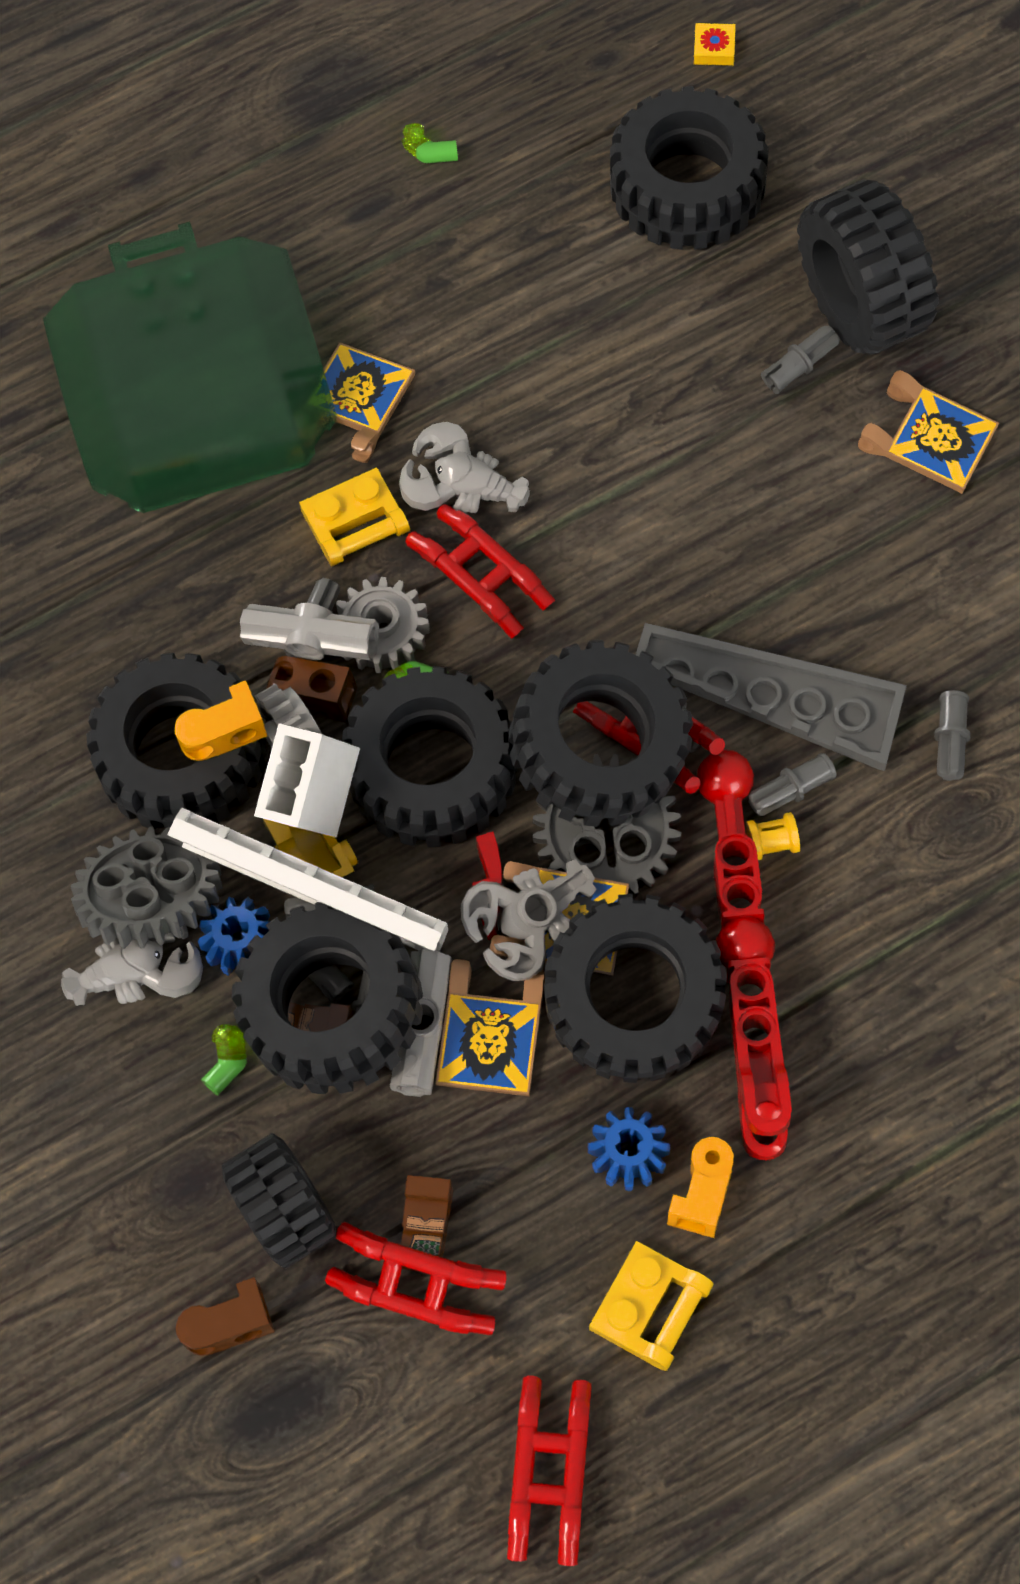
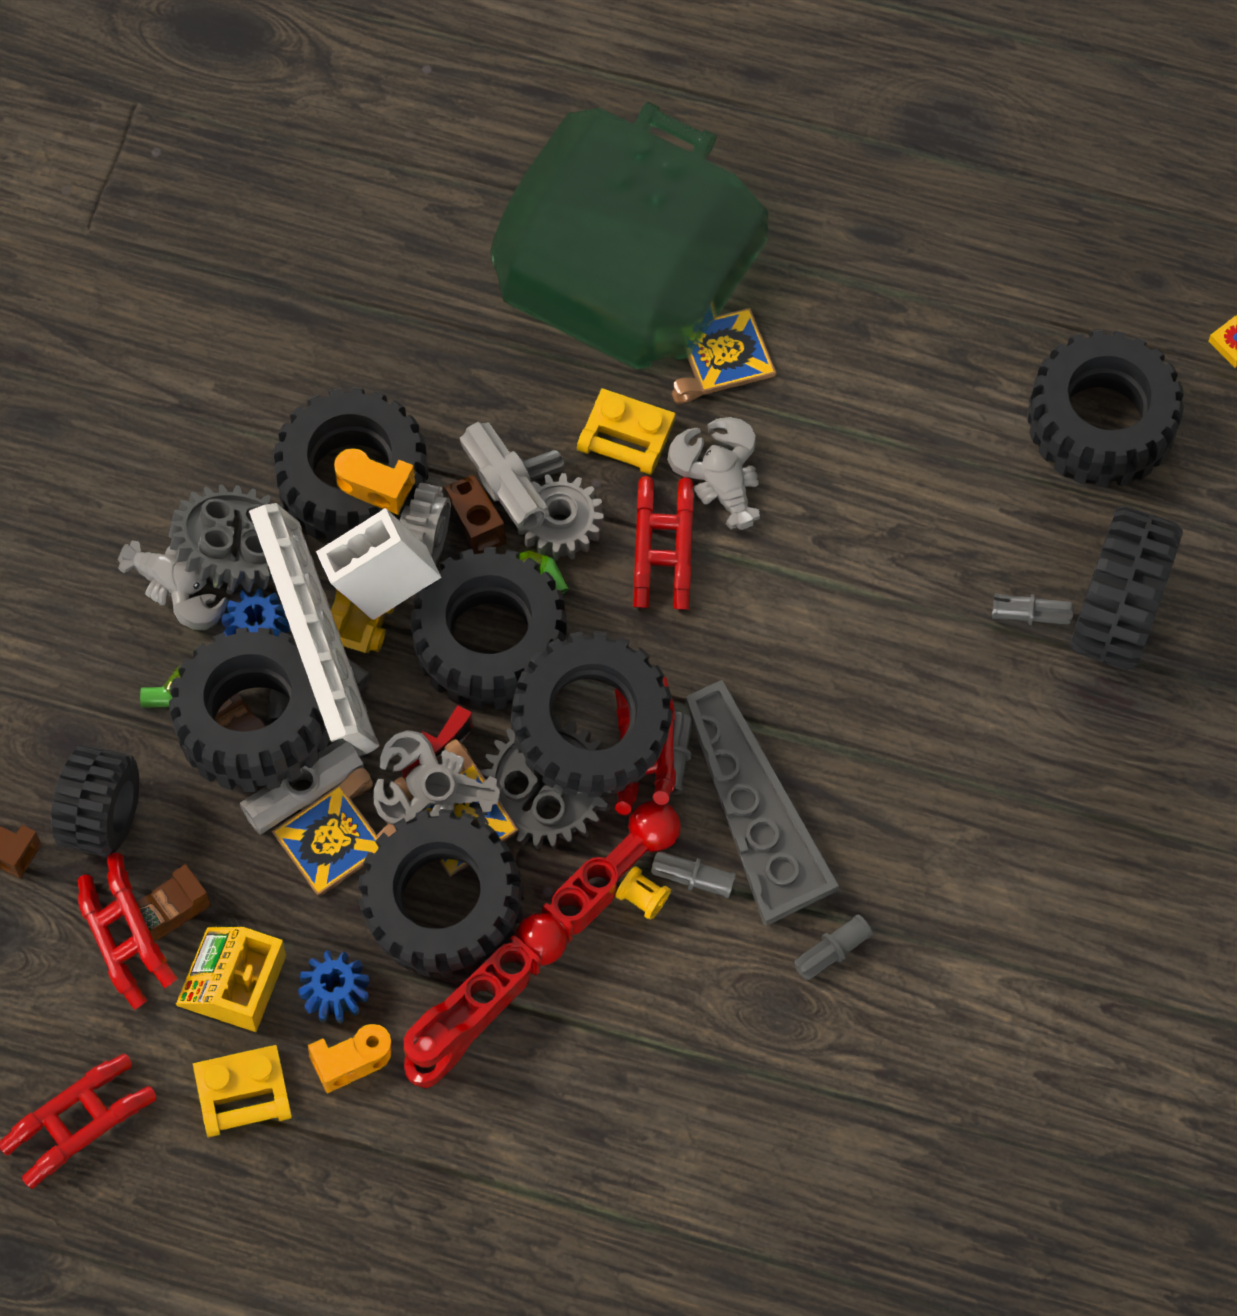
camera: 40 degrees right, 0 degrees up
arm [402,123,458,163] -> none
flag [858,370,999,493] -> none
none -> yellow slope [176,927,286,1032]

